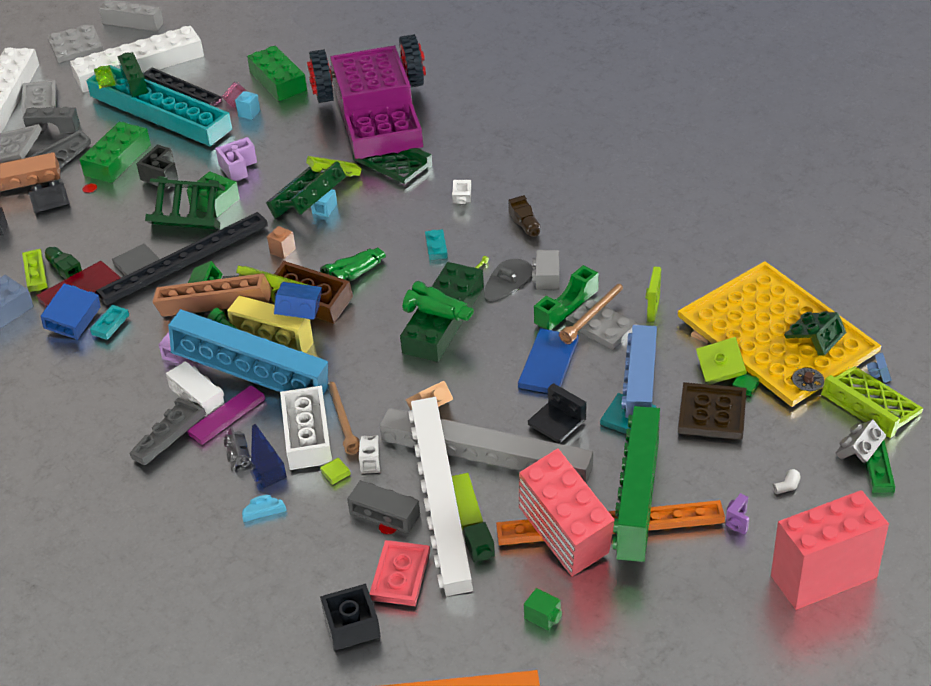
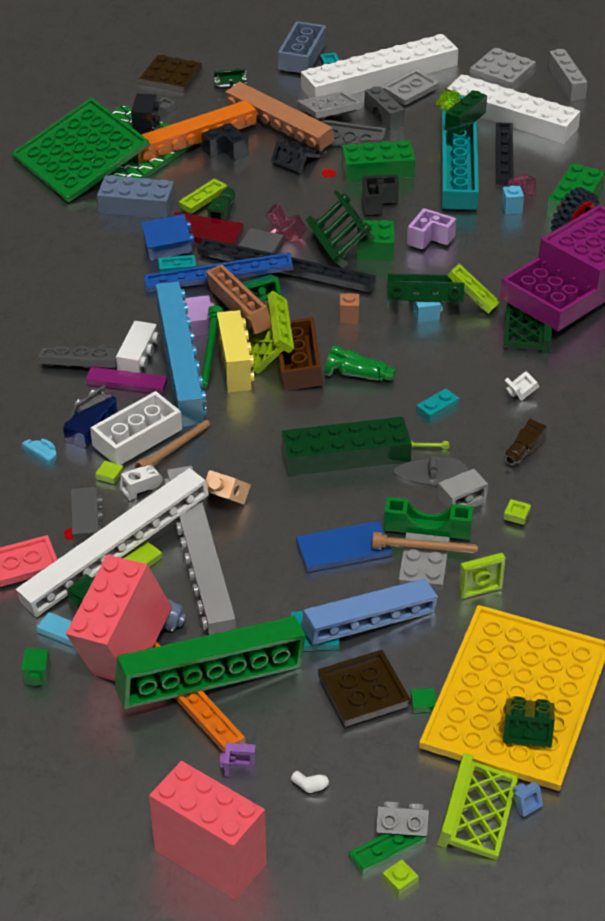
camera: 55 degrees right, 0 degrees up
blue brick [274,282,322,320] -> none
green piece [402,281,474,321] -> none
black bracket [528,383,586,443] -> none
lime plate [696,337,747,385] -> none
piece [792,368,824,391] -> none
none -> medium azure tile [36,612,75,648]
none -> blue tile [144,253,293,293]
none -> clear pink brick [265,203,307,242]
none -> lime plate [382,859,419,896]
none -> lime plate [504,499,531,525]

